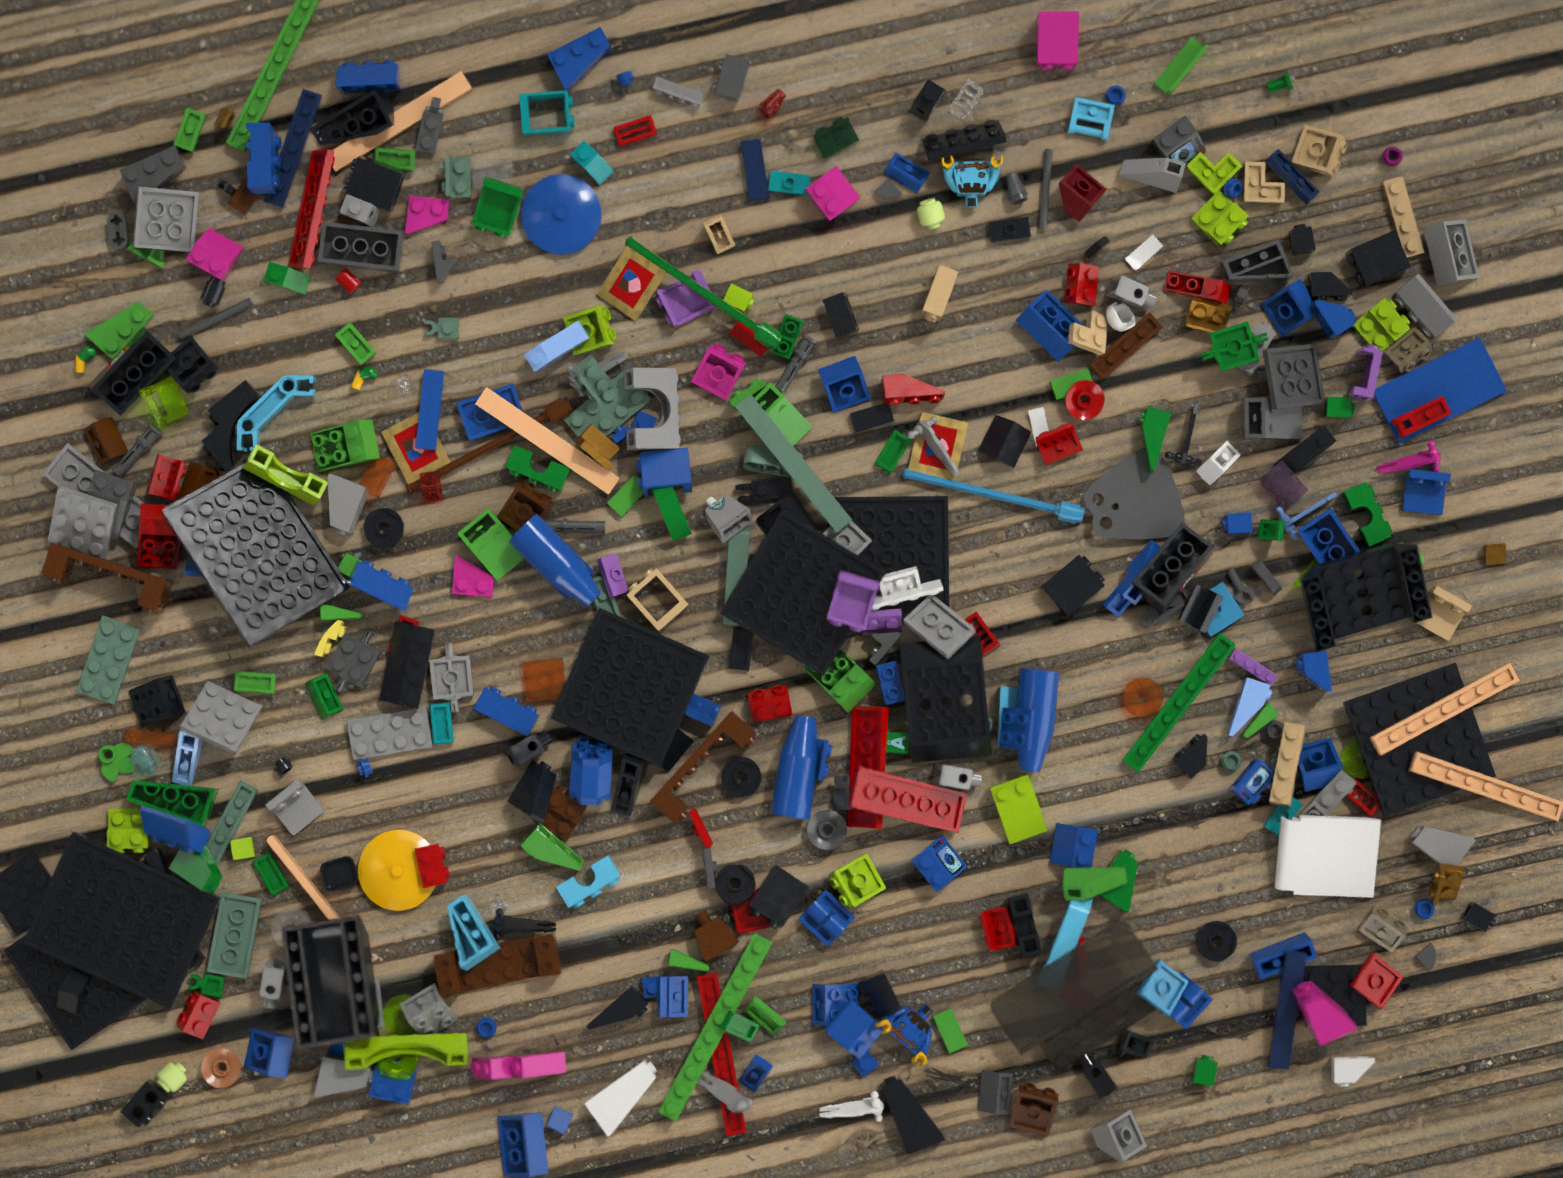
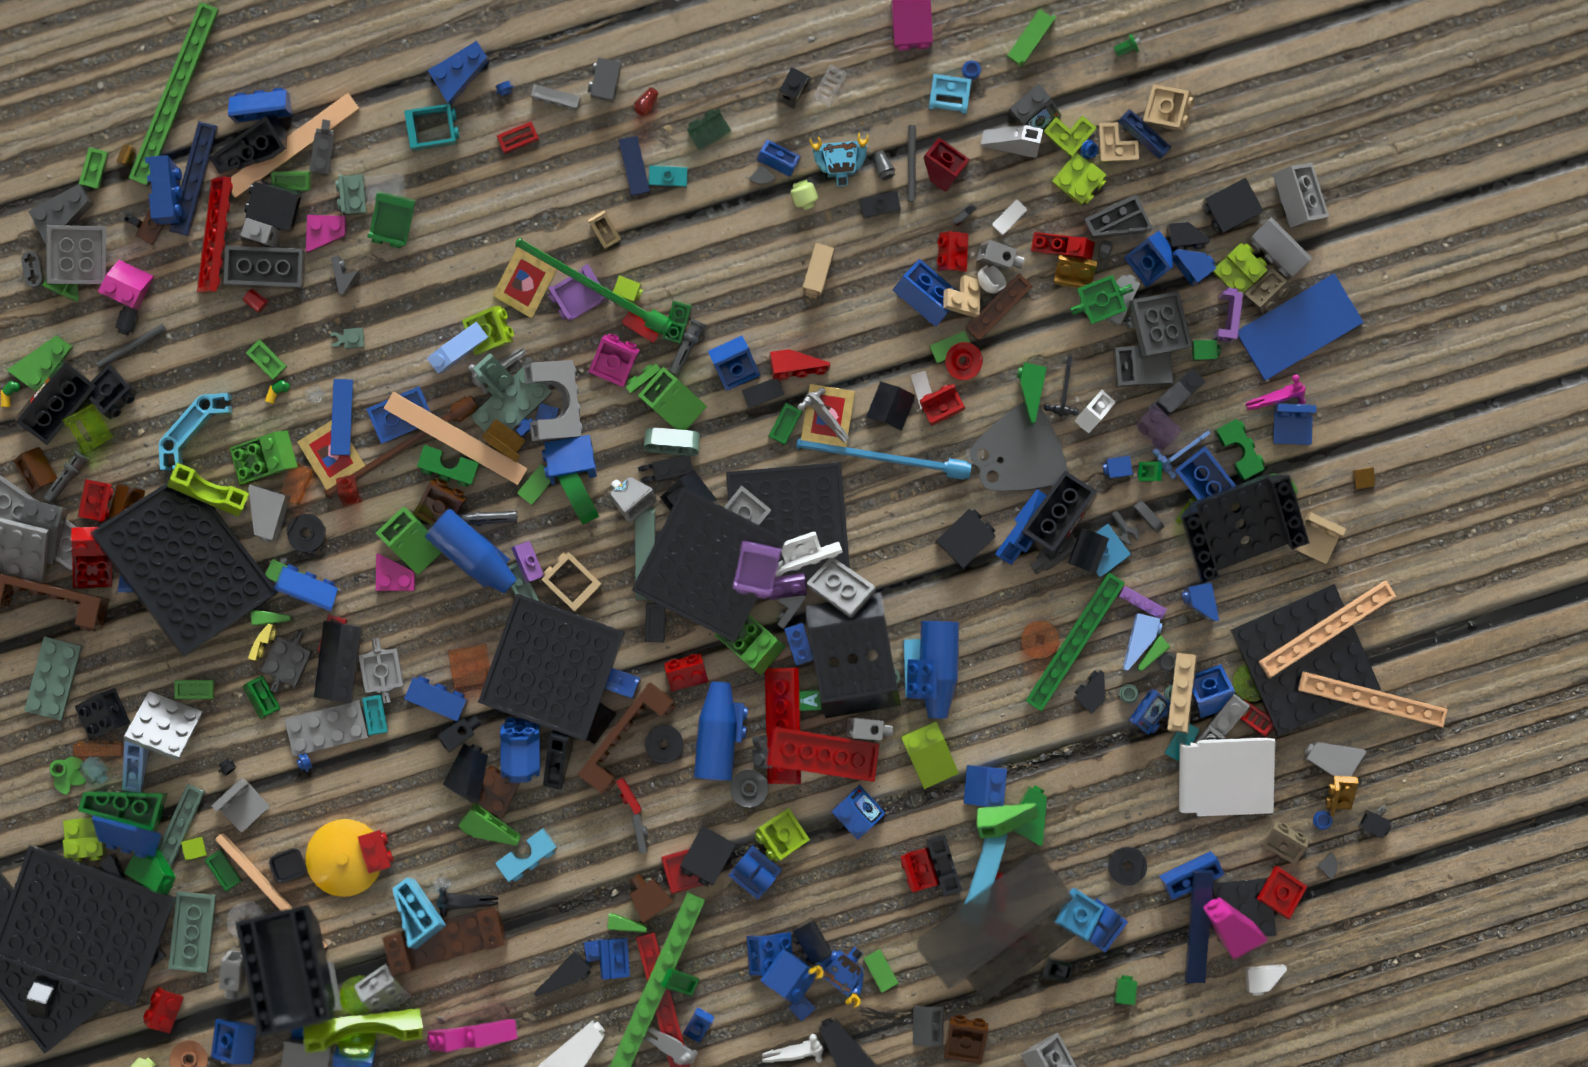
camera: 10 degrees left, 0 degrees up
green plate [188,973,226,997] -> none
black arch [202,380,261,473] -> none
green slope [263,261,311,295] -> none
blue plate [476,1018,497,1038] -> none
blue dish [521,174,602,255] -> none
teal slope [570,140,614,185] -> none
black plate [716,864,756,906] -> none
sand green tile [735,394,852,533] -> none
bright green plate [743,996,786,1036] -> none
dark pink slope [804,166,860,222] -> none
black hinge [823,292,860,338] -> none
black plate [921,120,1007,161] -> none
red slope [964,611,1001,657] -> none
black torso [1079,1052,1117,1099] -> none
black brick [1289,224,1316,256] -> none
magenta plate [1382,146,1403,167] -> none
tan plate [1382,176,1424,258] -> none
red plate [1391,396,1452,438] -> none

